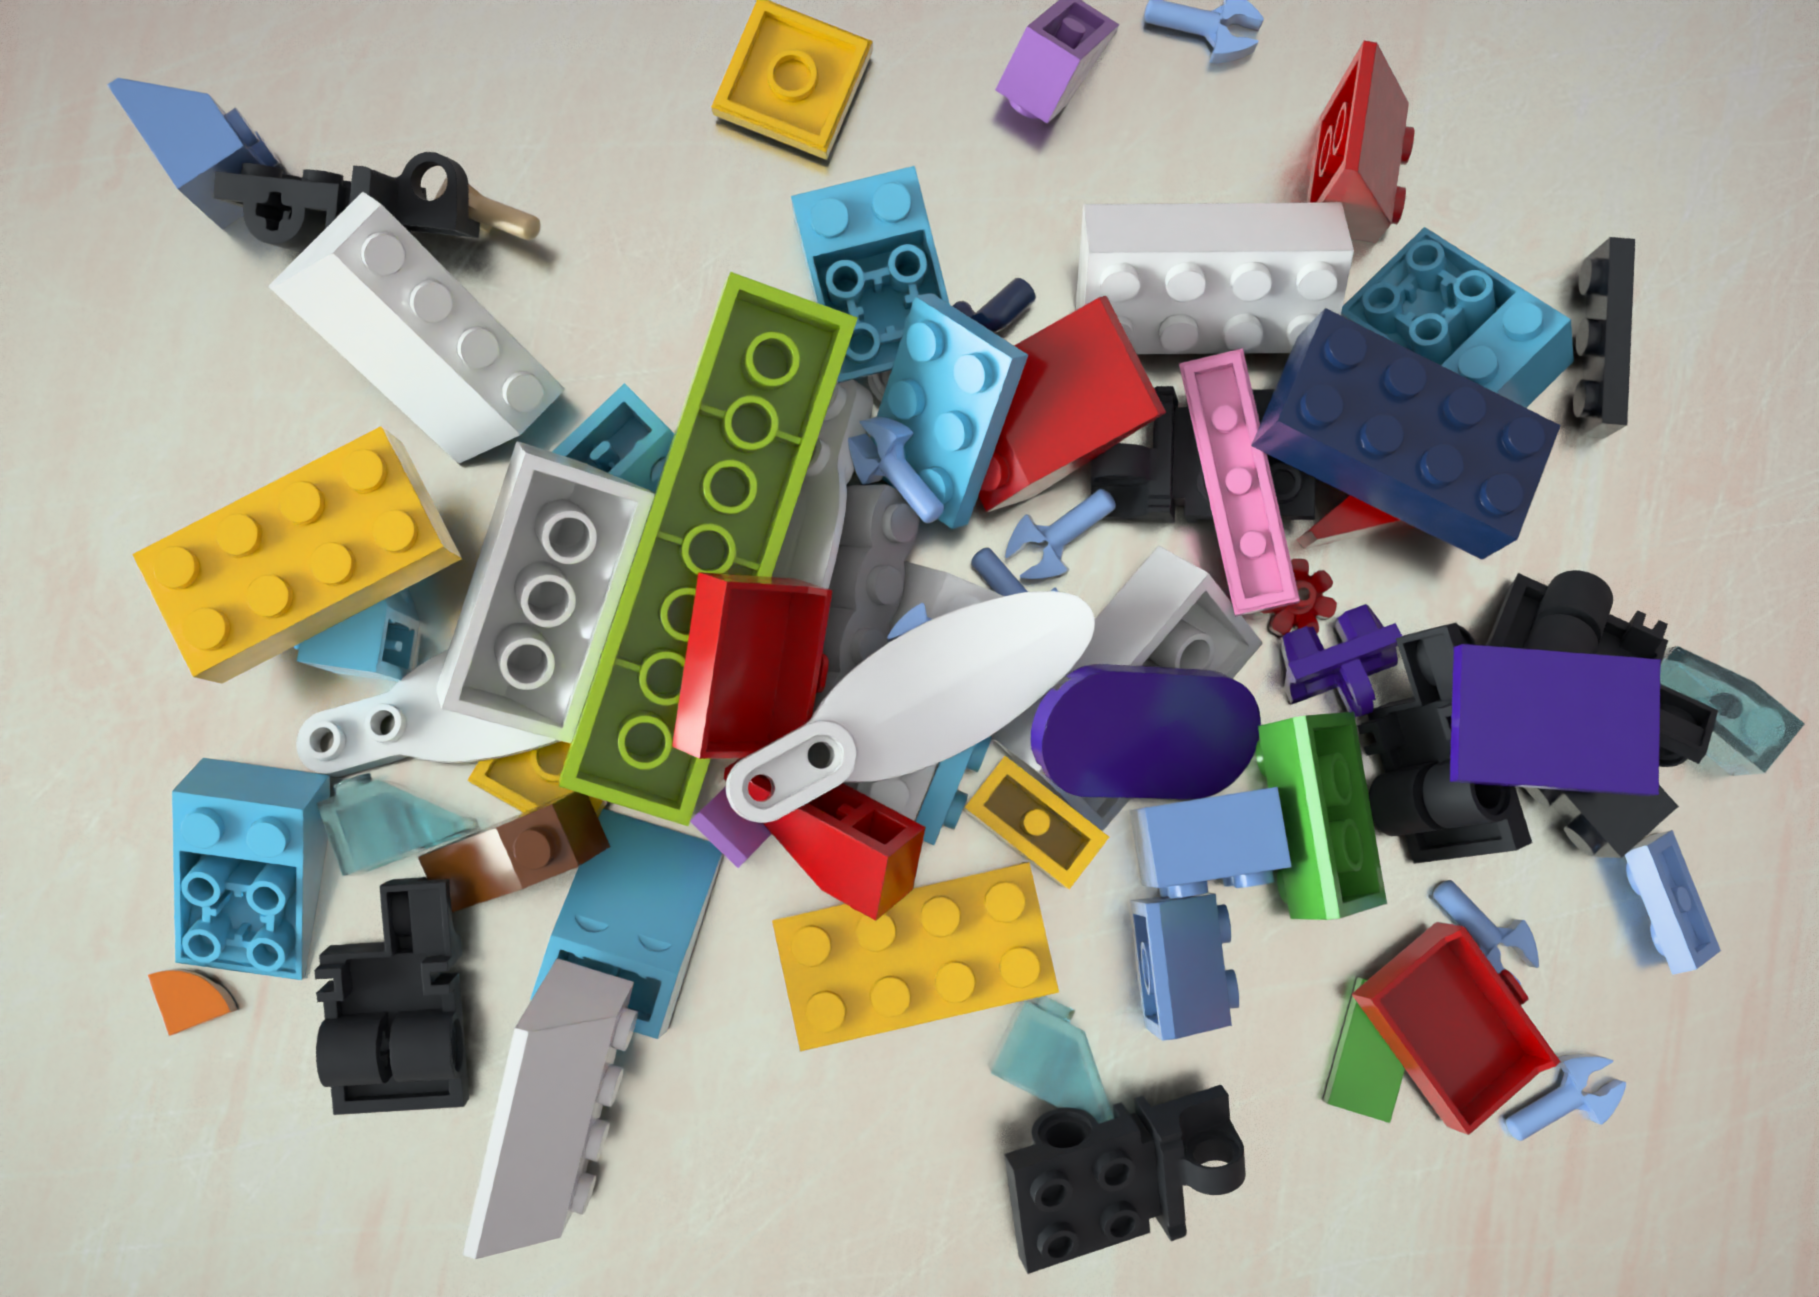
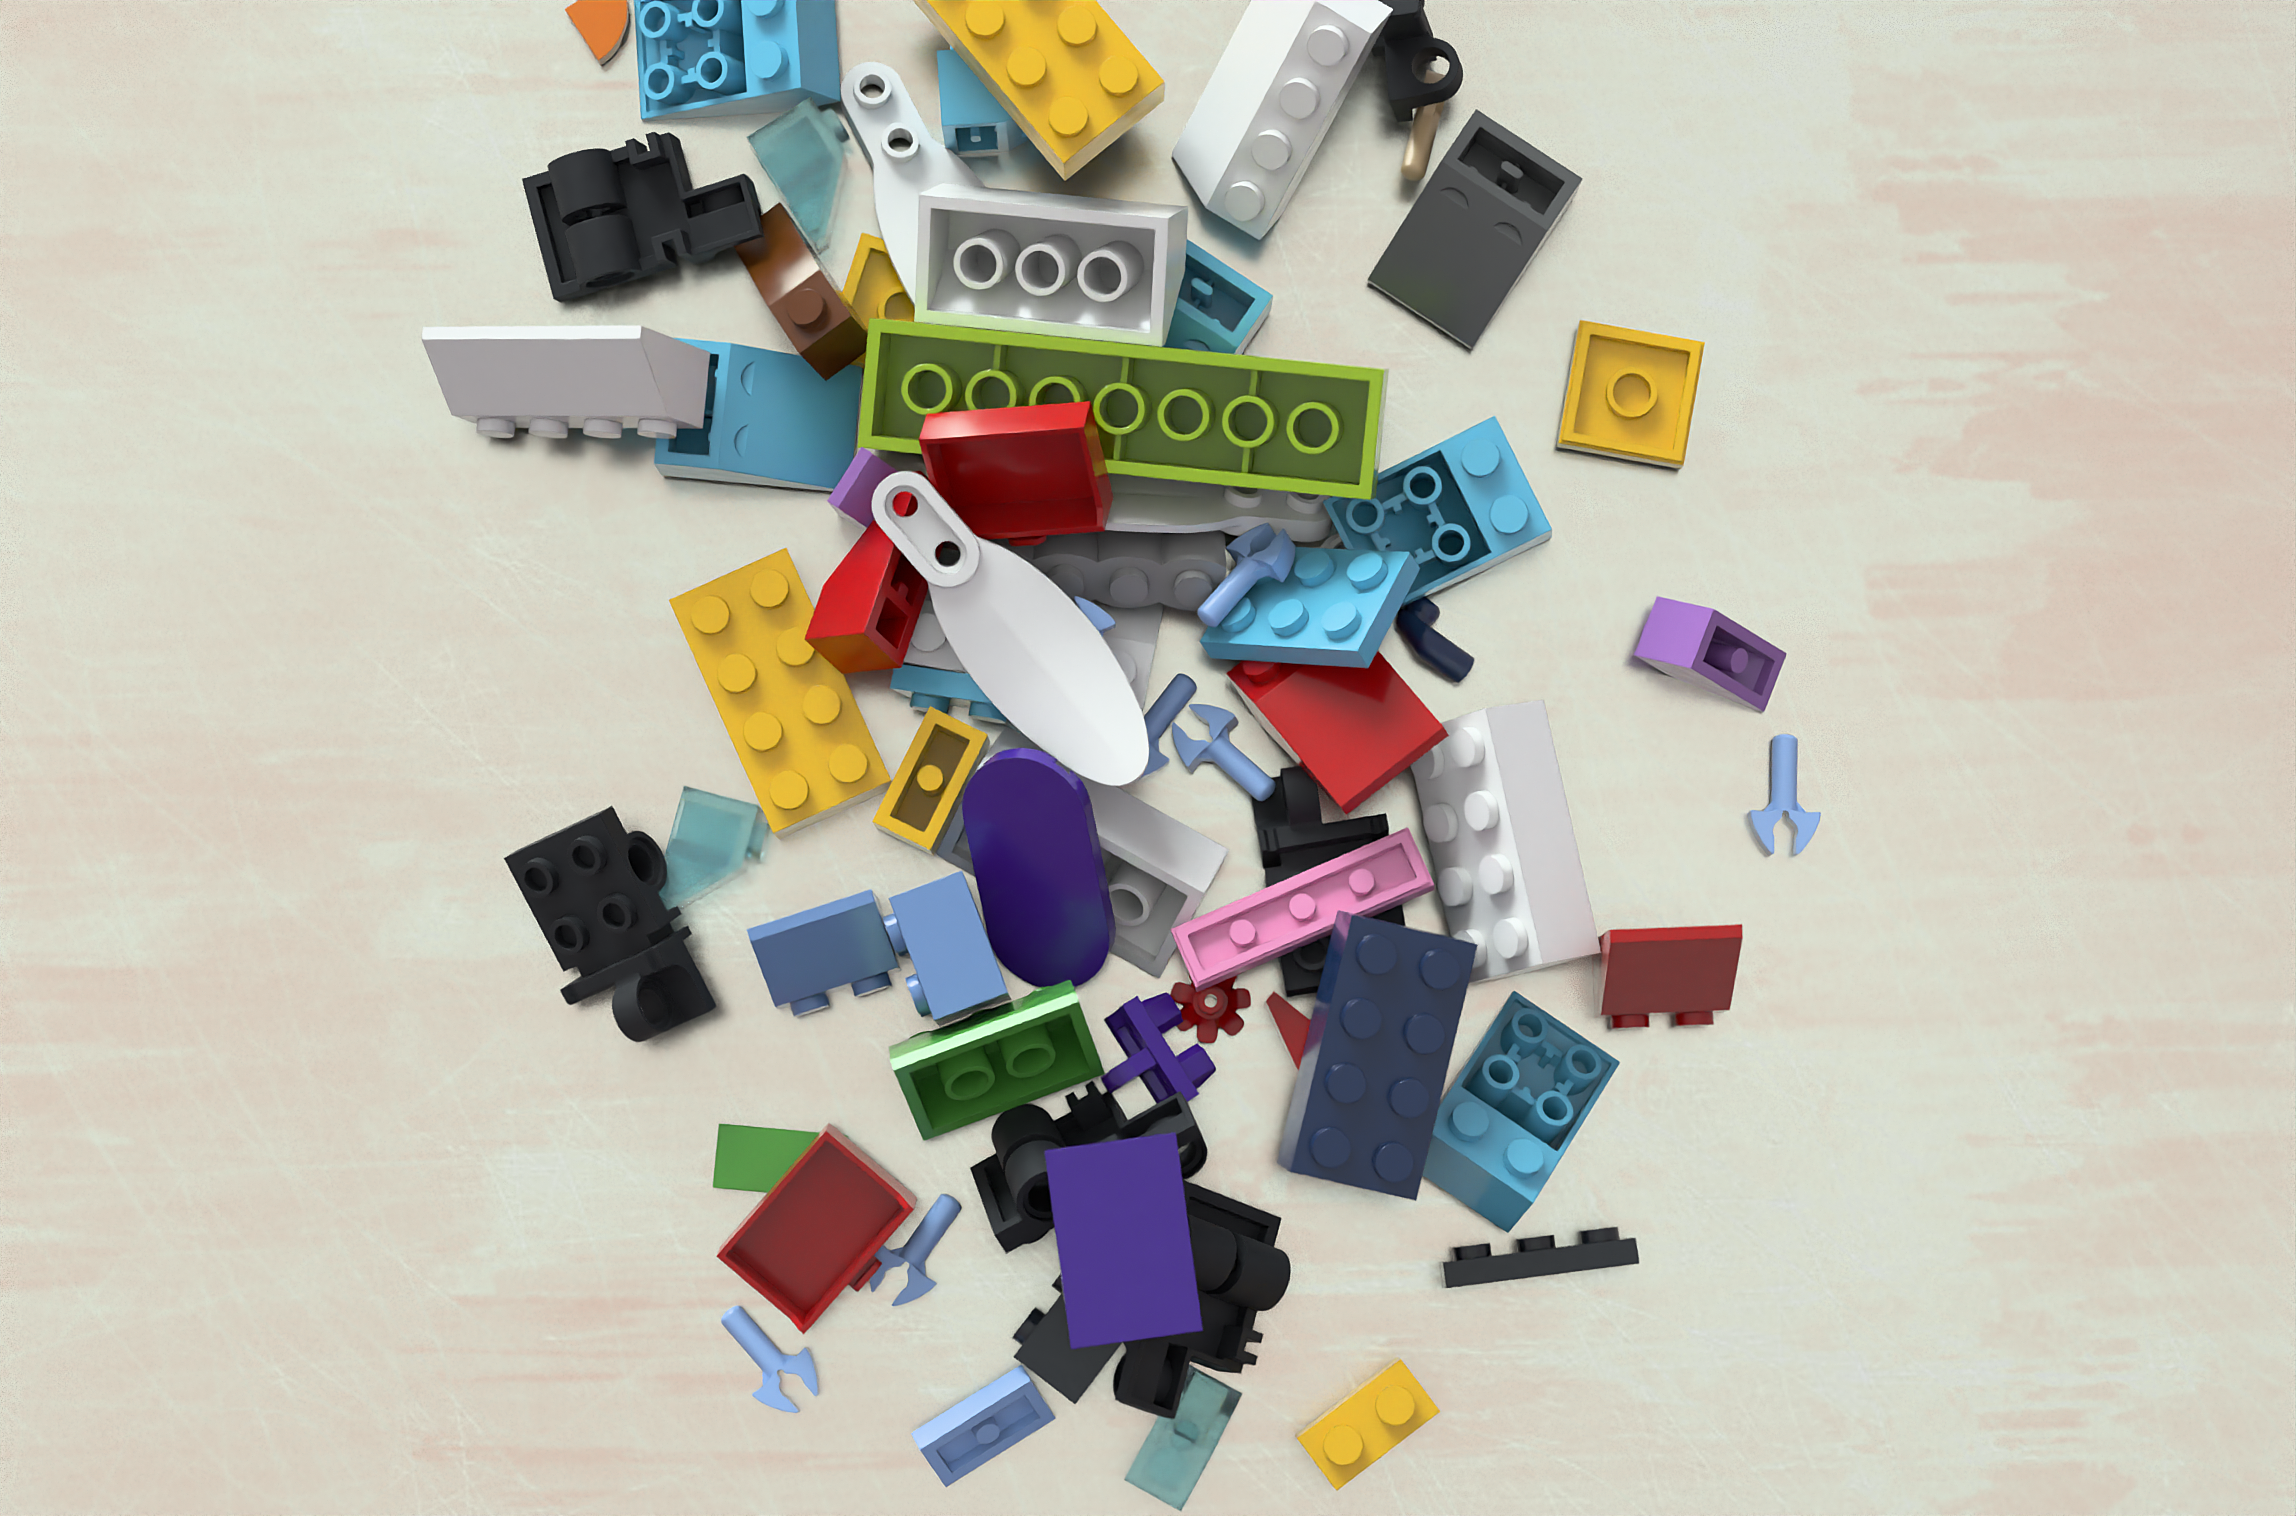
camera: 80 degrees right, 0 degrees up
none -> yellow brick [1295,1357,1441,1491]
none -> dark grey slope [1367,109,1583,349]

